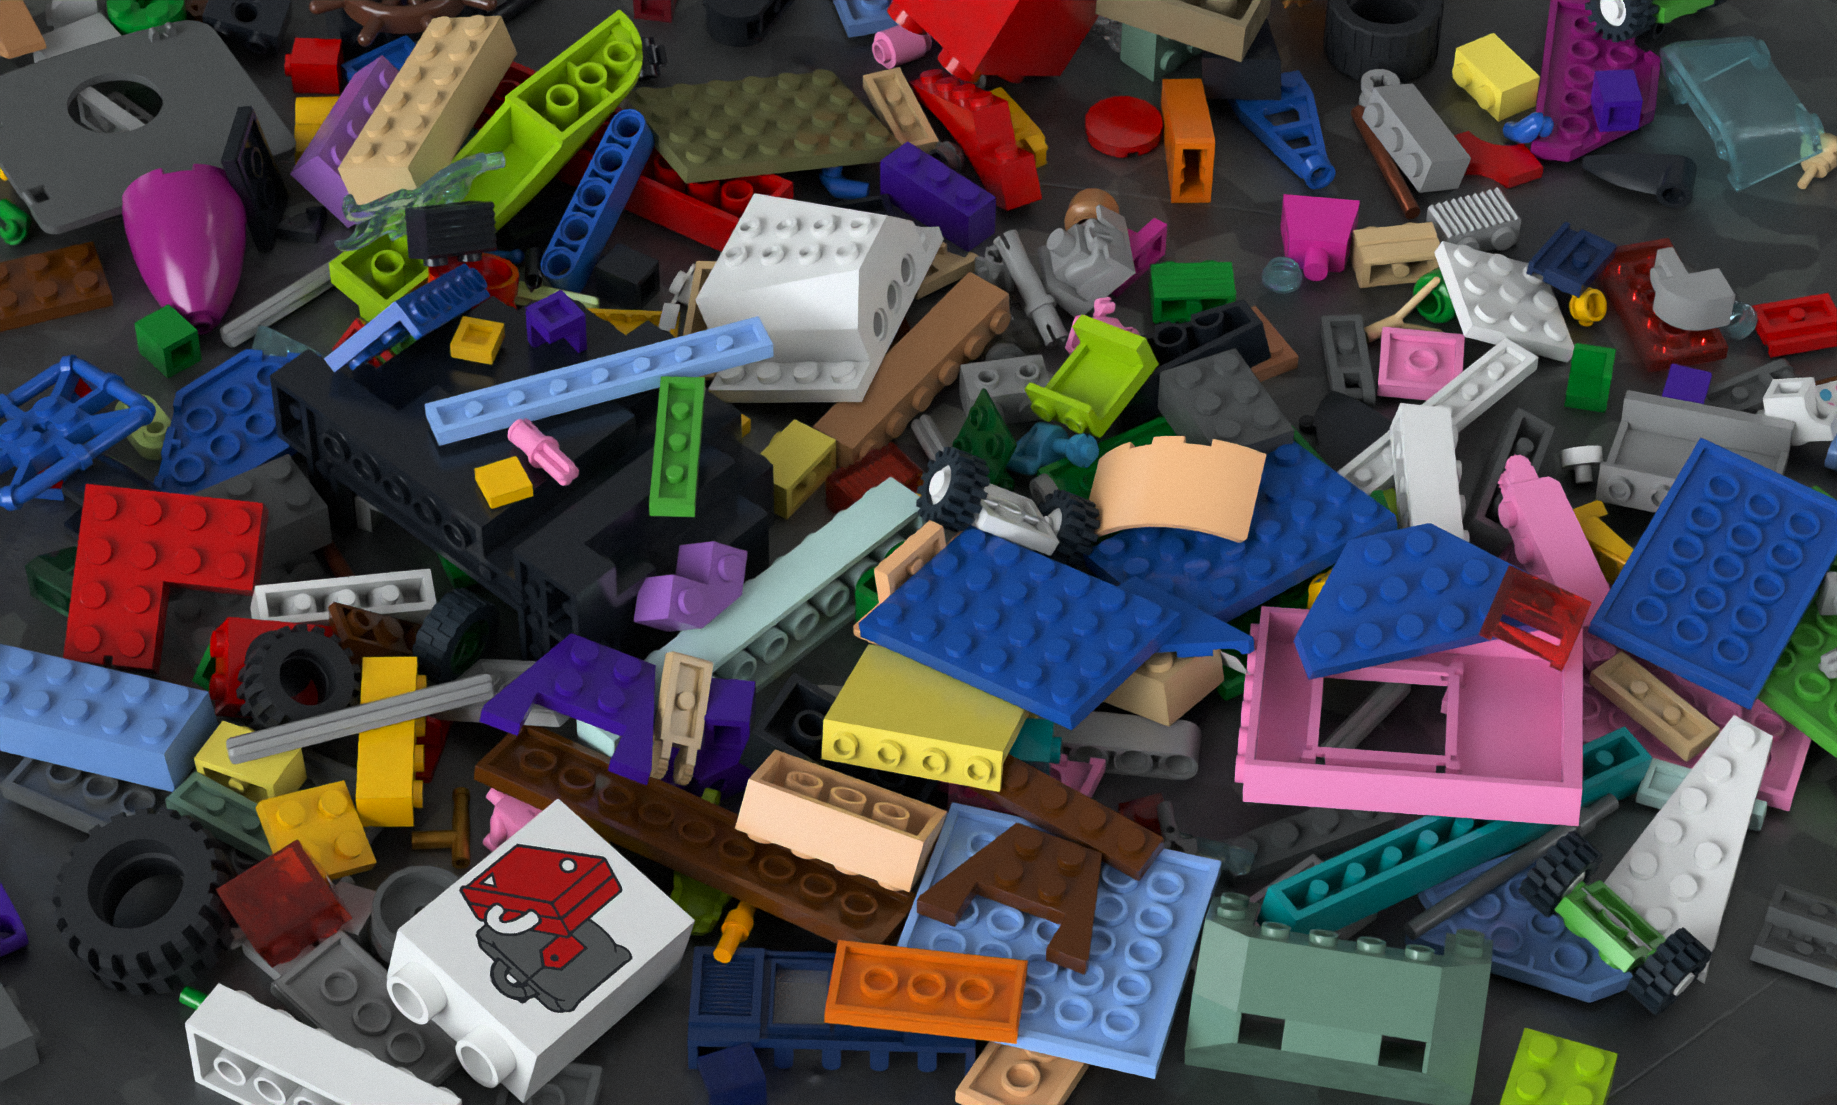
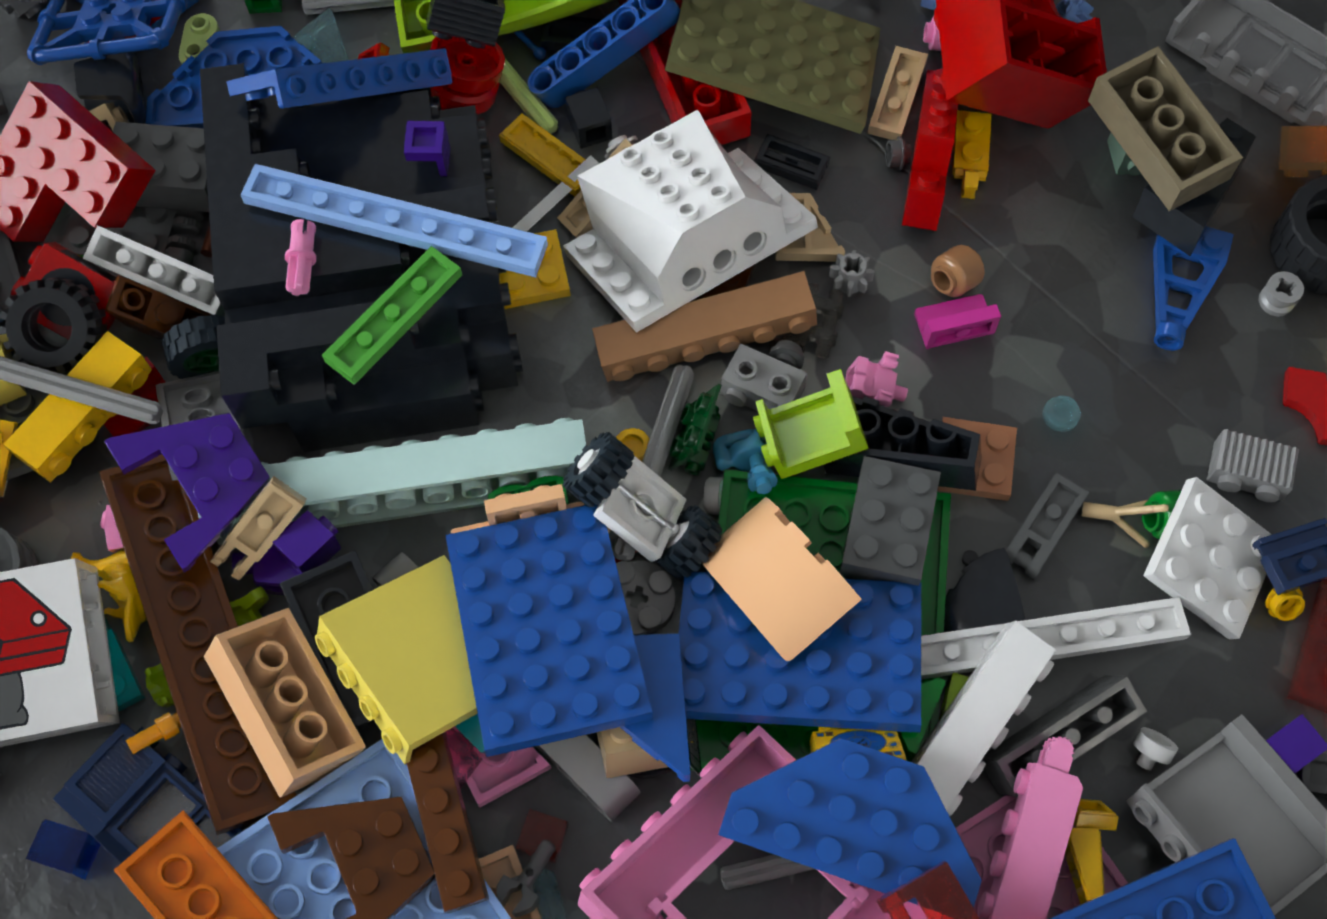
camera: 40 degrees right, 20 degrees up
pearl gold piece [412,787,470,869] -> none
yellow plate [450,316,505,365] -> none
yellow tile [474,456,533,509] -> none
black piece [525,246,543,293] -> none
medium lavender brick [634,541,748,632] -> none
light yellow brick [760,419,836,519] -> none
blue arm [819,166,870,200] -> none
clear red brick [826,442,924,514] -> none
dark purple brick [880,141,996,252] -> none
light grey pin [993,230,1069,349] -> none
light grey brick [1037,204,1136,317] -> none
red tile [1085,96,1163,158] -> none
green brick [1148,260,1236,324] -> none
orange slope [1160,78,1215,203] -> none
dark pink torso [1280,194,1360,281] -> none
tan brick [1350,222,1440,288] -> none
copper bar [1351,105,1420,219] -> none
light grey brick [1362,83,1471,193] -> none
bright pink plate [1377,327,1465,401] -> none
green panel [1564,343,1616,413] -> none

